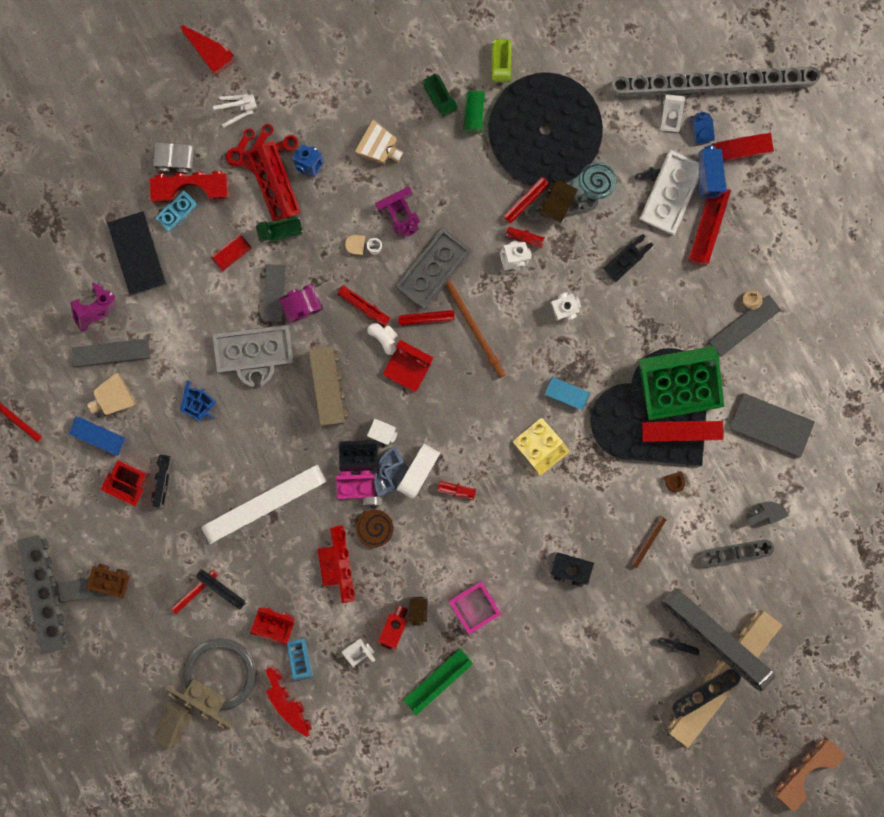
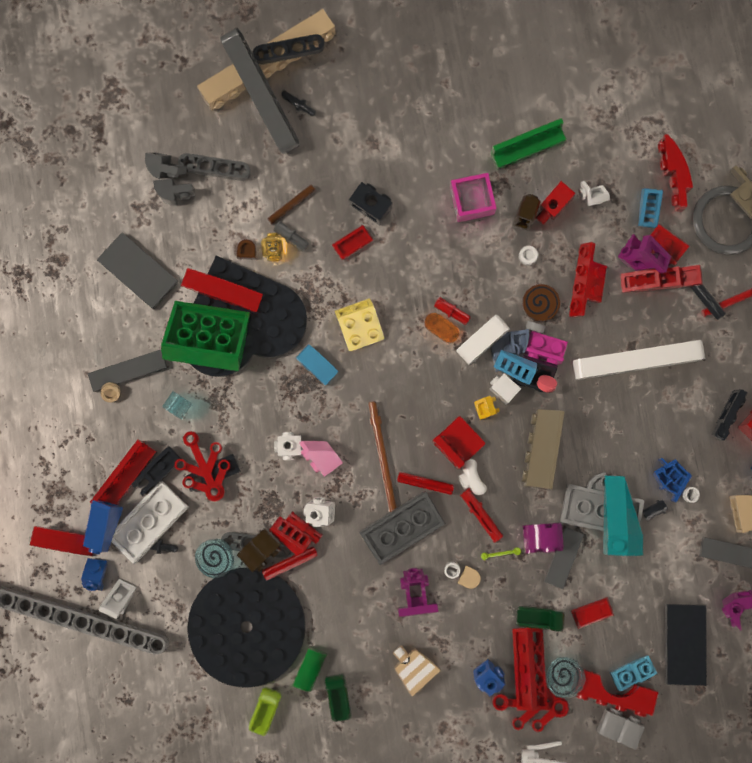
camera: 160 degrees left, 5 degrees down
none -> black hinge [131,446,182,497]
none -> dark grey brick [145,152,187,179]
none -> clear light blue brick [162,391,192,420]
none -> red plant [174,431,231,502]
none -> clear yellow head [261,233,286,261]
none -> red slope [269,516,313,556]
none -> dark grey axle [273,221,309,251]
none -> bright pink slope [299,441,343,477]
none -> red tile [332,225,373,260]
none -> clear orange tile [424,313,459,344]
none -> yellow tile [474,396,500,420]
none -> lime hinge [481,547,521,560]
none -> dark azure slope [494,350,537,385]
none -> white tile [519,246,538,266]
none -> coral tile [537,375,557,392]
none -> clear light blue tile [547,657,585,698]
none -> teal wedge [603,476,643,556]
none -> magenta tile [618,234,671,273]
none -> red slope [620,265,703,293]
none -> black pin [642,500,668,521]
none -> white hinge [682,487,700,503]

